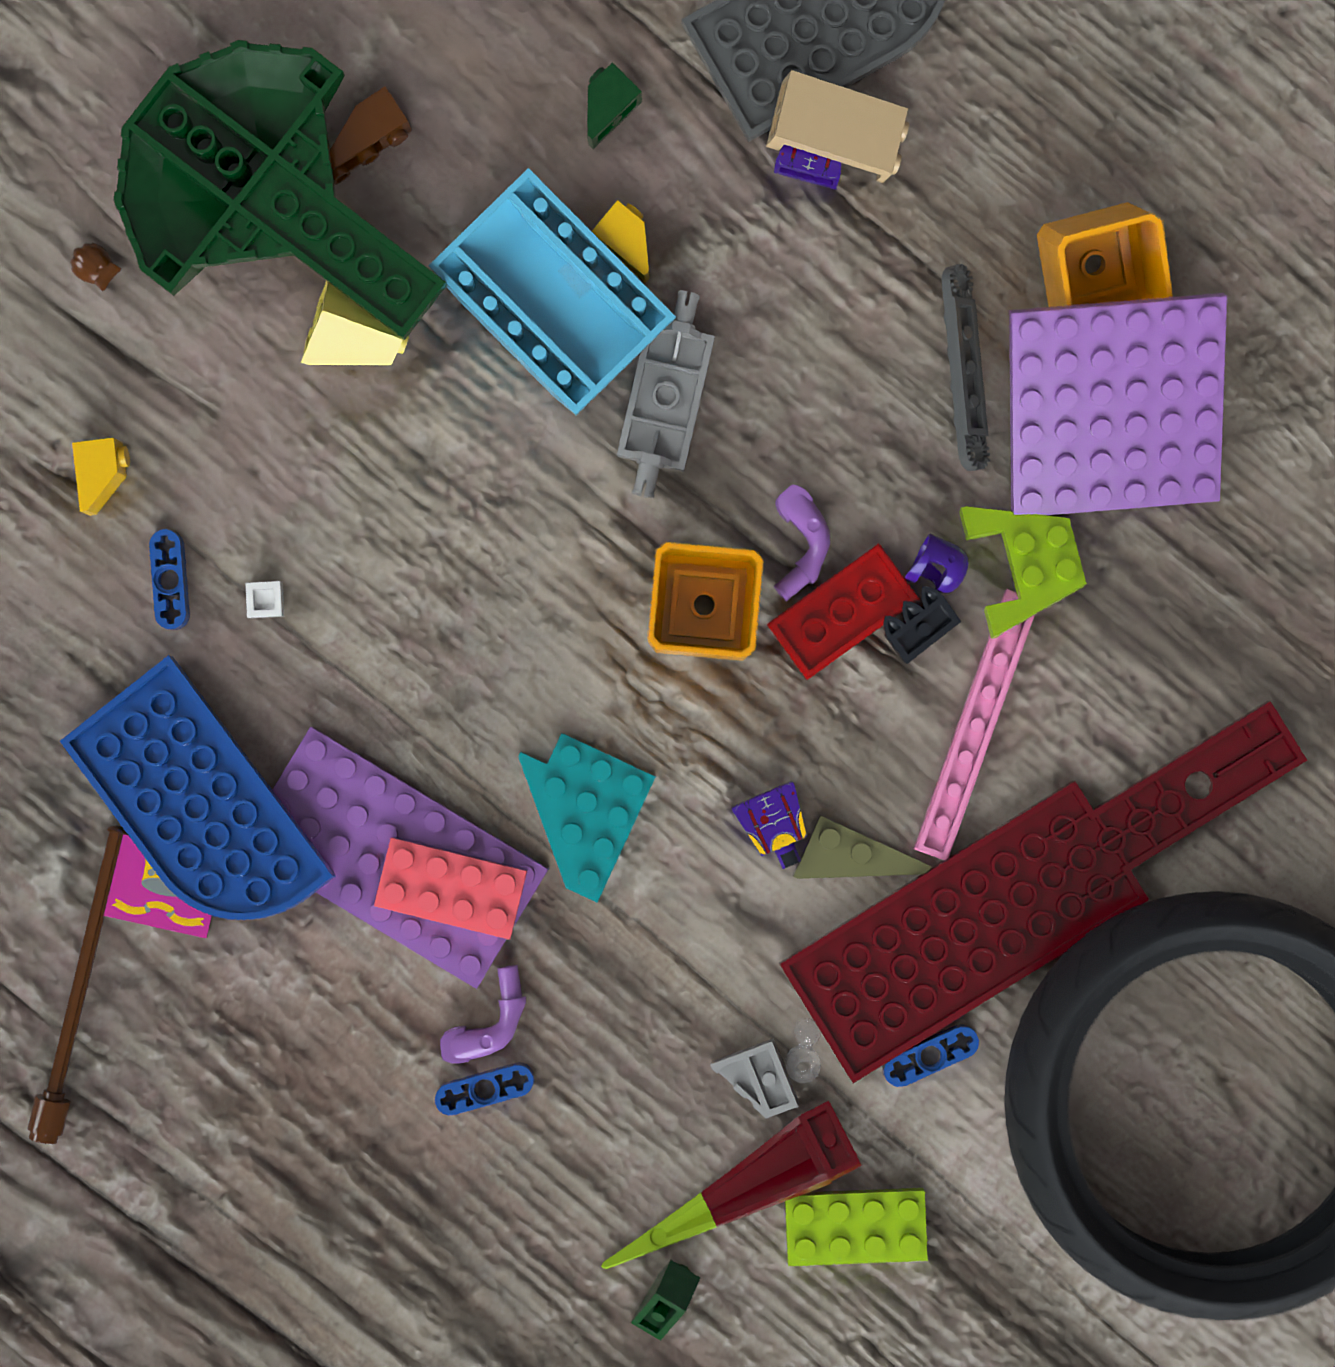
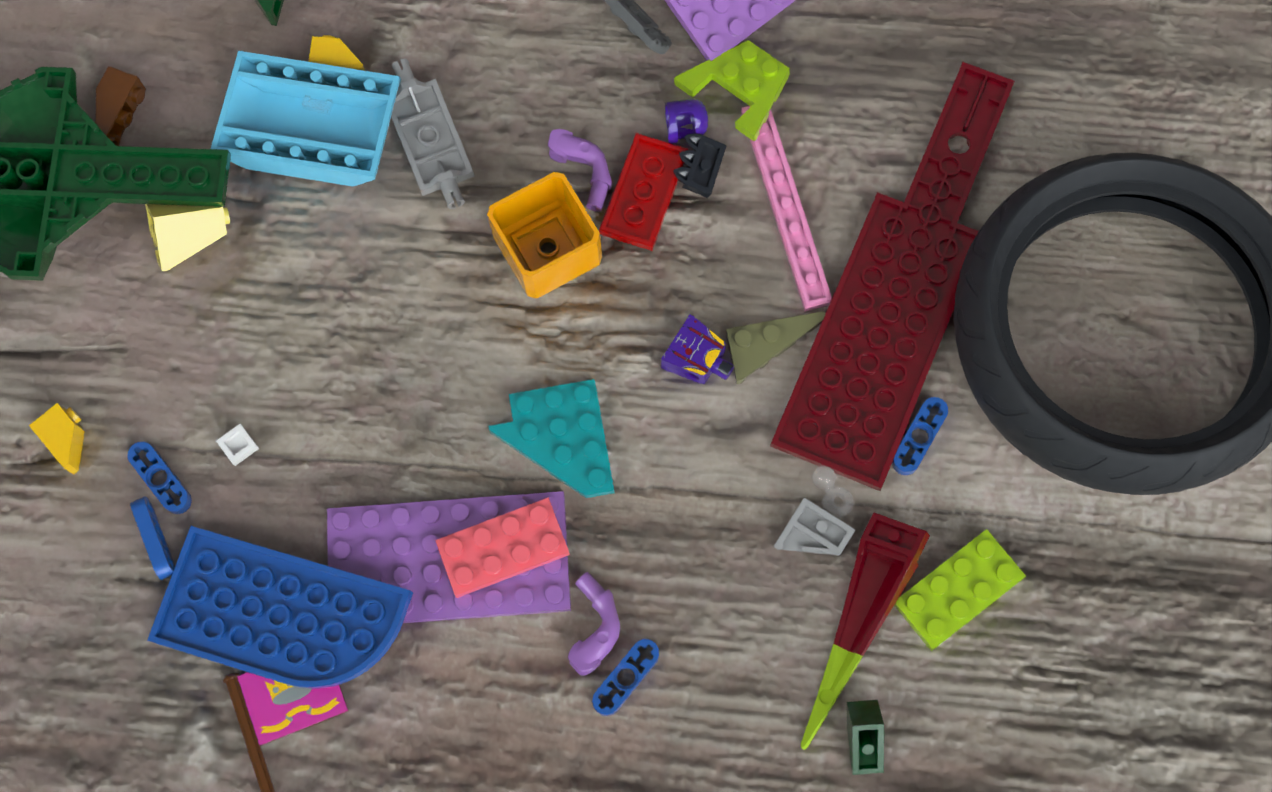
camera: 30 degrees left, 15 degrees down
none -> blue beam [130,496,175,580]

